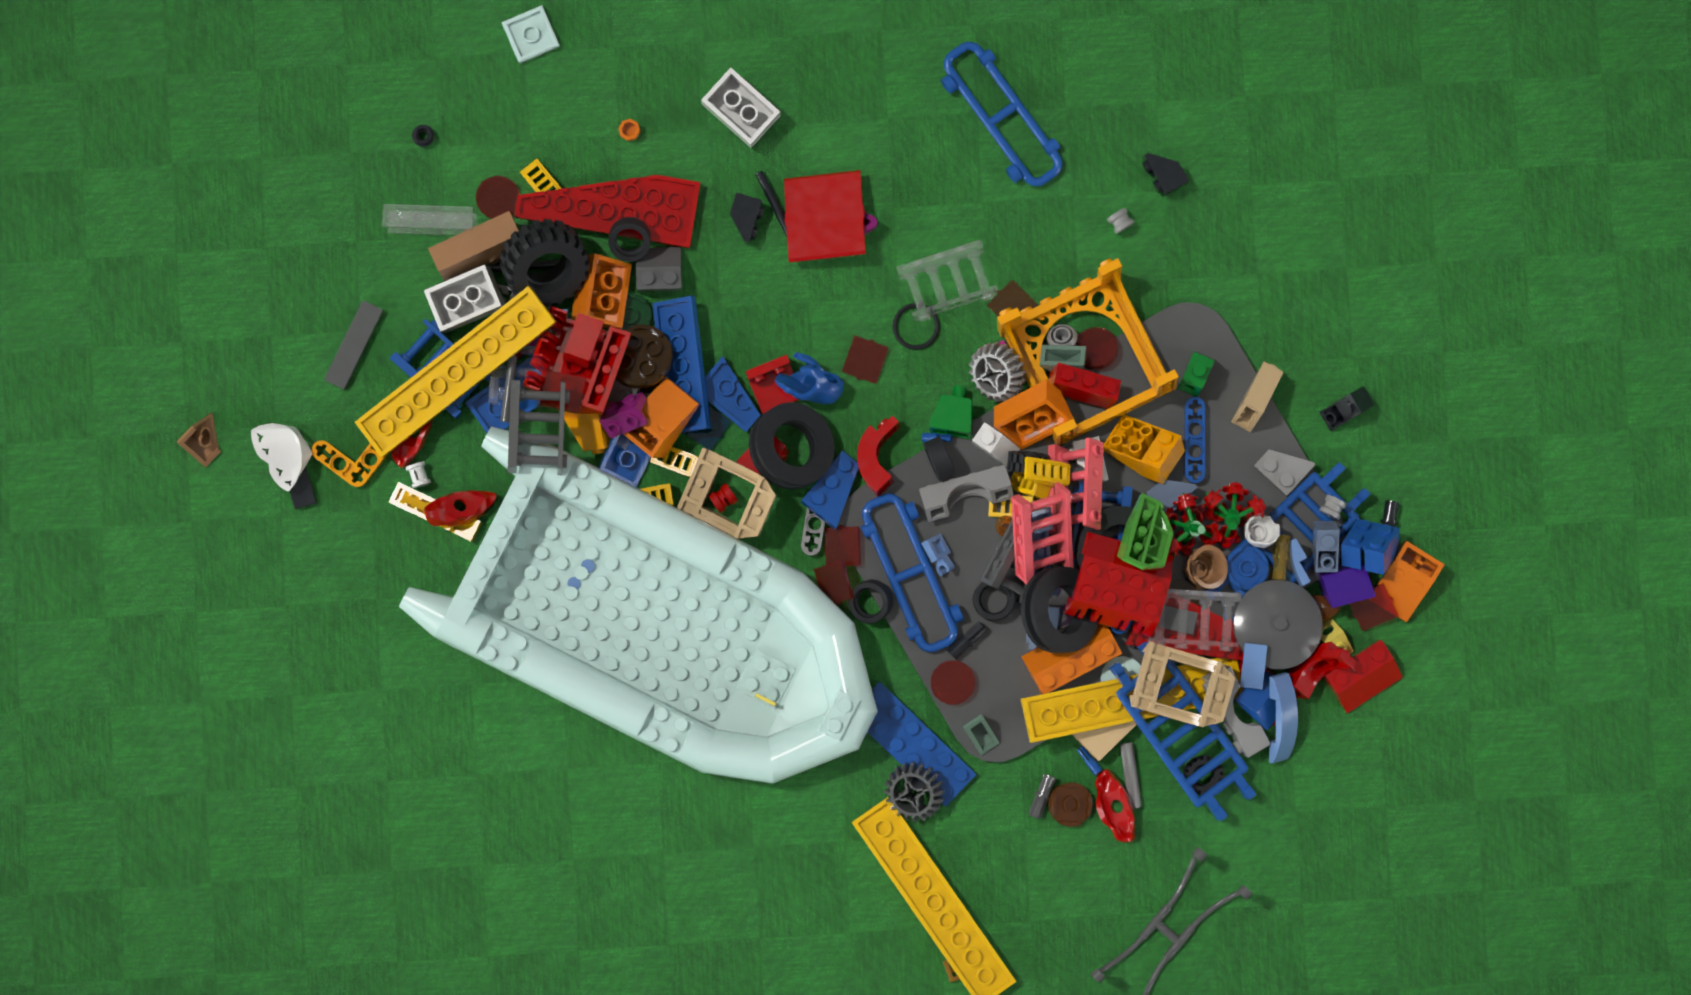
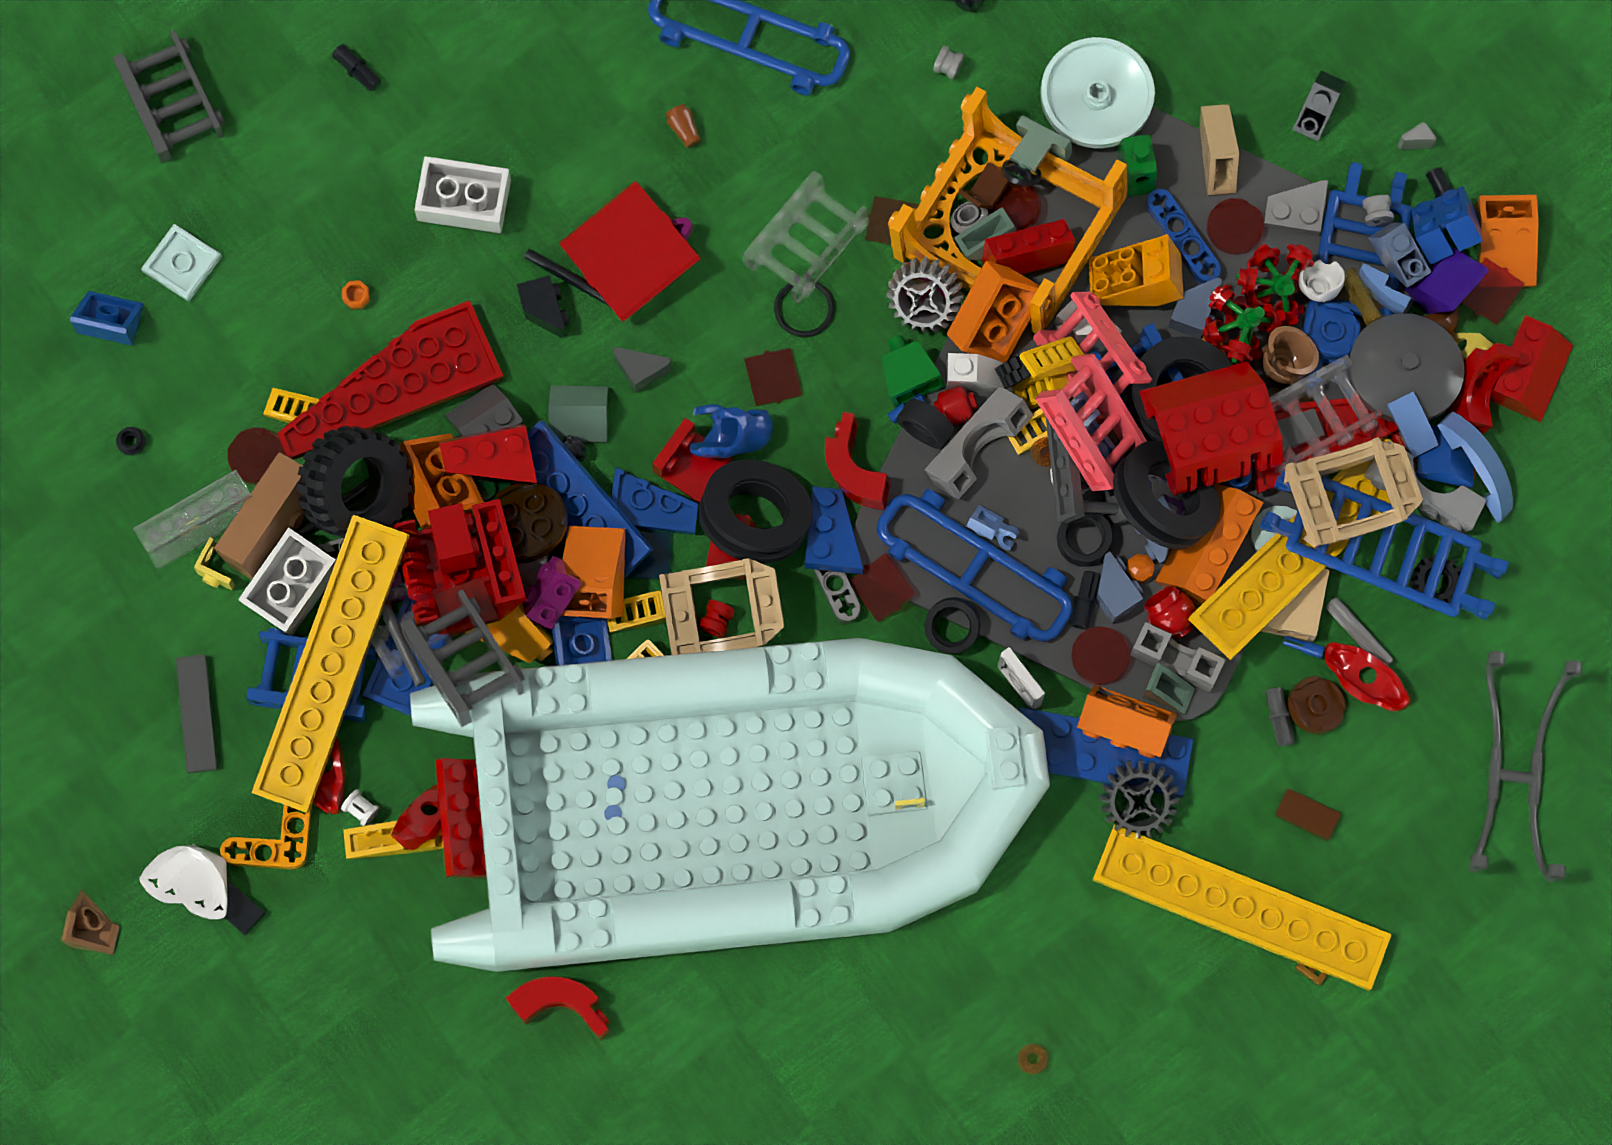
camera: 30 degrees left, 10 degrees down
black tyre [608,217,651,262] -> none
clear red piece [814,560,854,605] -> none
bright green wedge [1117,493,1173,570] -> none
none -> blue slope [70,291,144,346]
none -> light yellow bracket [194,537,235,590]
none -> red plate [435,758,487,878]
none -> red wedge [439,424,537,483]
none -> red arch [506,977,610,1040]
none -> sand green slope [548,386,608,443]
none -> black plate [562,435,587,461]
none -> dark grey slope [613,347,671,393]
none -> dark orange cone [665,103,701,148]
none -> red head [933,386,978,427]
none -> reddish brown bracket [958,162,1010,210]
none -> white tile [998,647,1045,710]
none -> sand green piece [1001,115,1072,186]
none -> clear orange plate [1017,1044,1047,1074]
none -> light aqua dish [1040,37,1155,148]
none -> orange slope [1077,685,1178,758]
none -> sand blue slope [1096,551,1144,624]
none -> orange tile [1125,553,1155,584]
none -> light grey arch [1130,622,1226,692]
none -> red piece [1144,585,1196,639]
none -> clear red tile [1207,198,1264,255]
none -> reddish brown tile [1274,788,1341,841]
none -> light grey slope [1397,122,1436,150]

